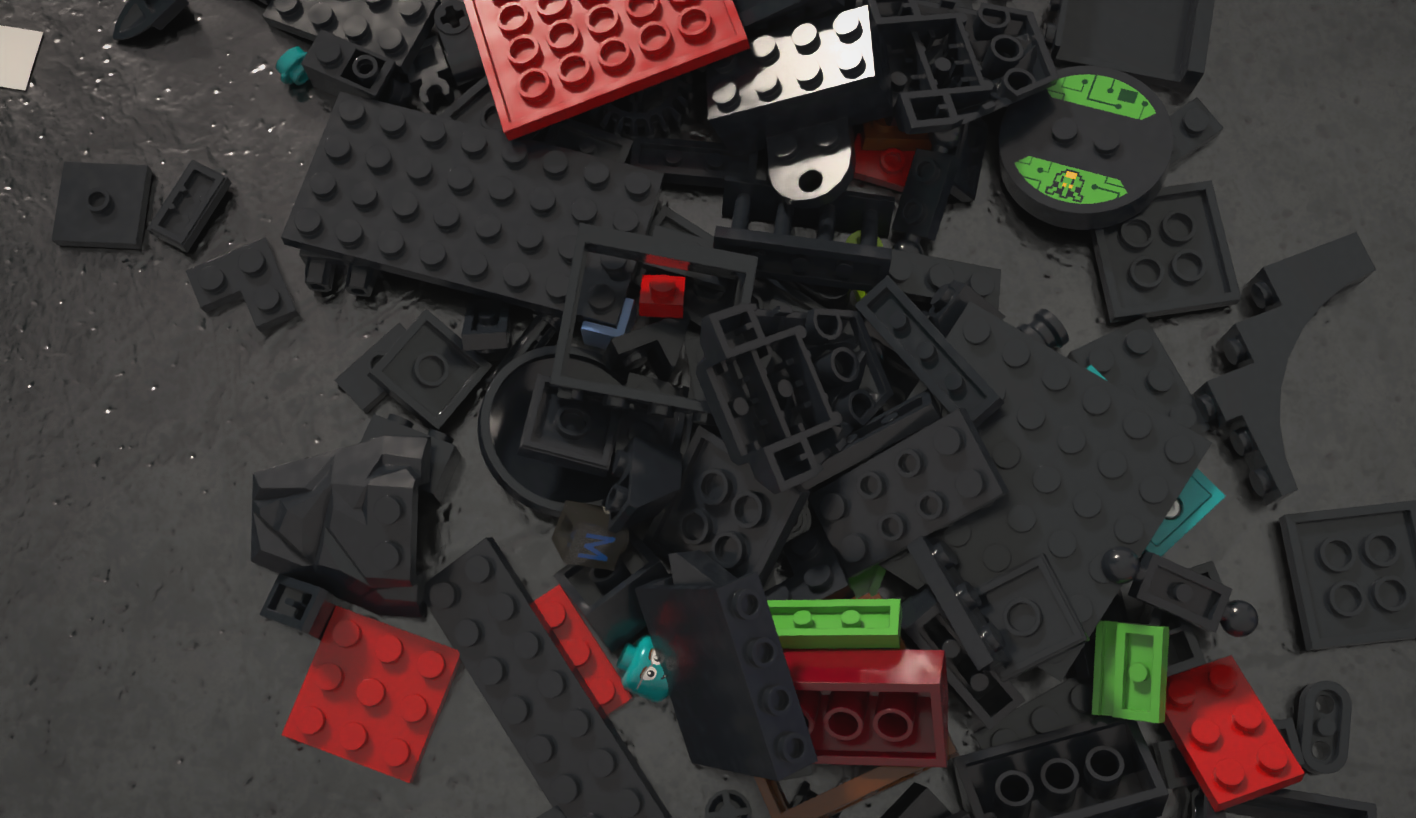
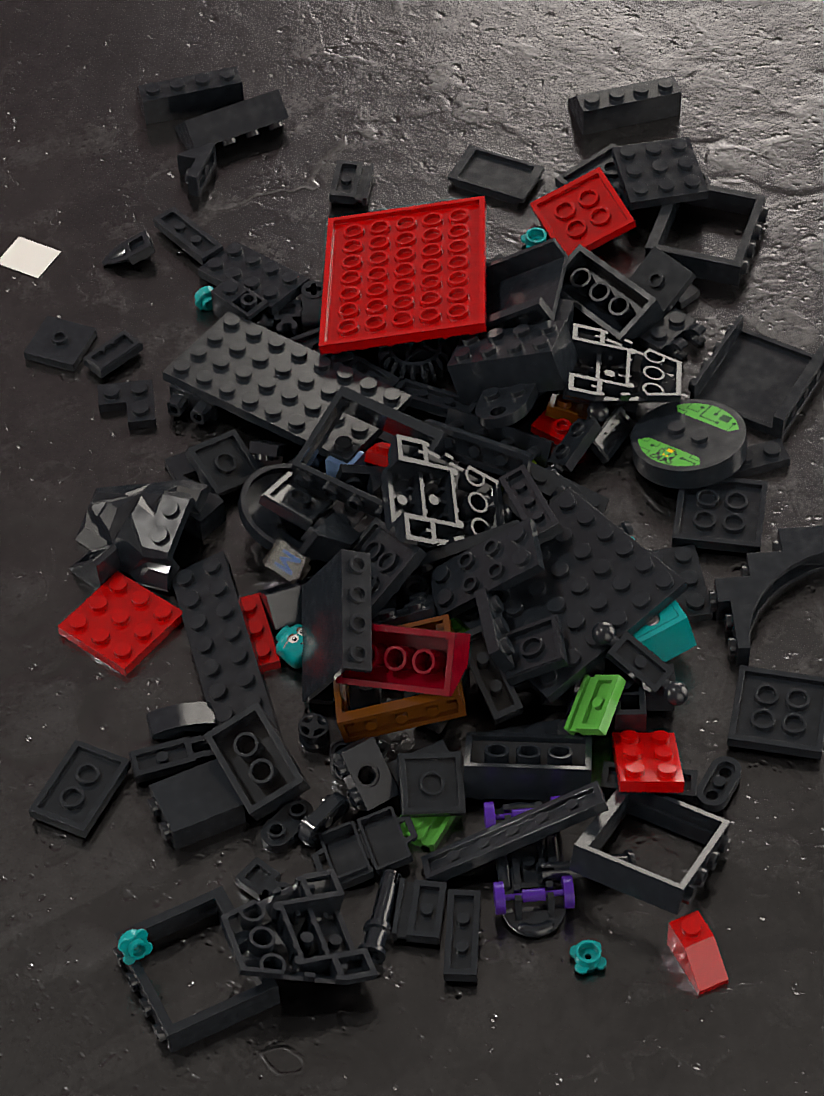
camera: 20 degrees right, 25 degrees down
bright green plate [767,599,902,649] -> none

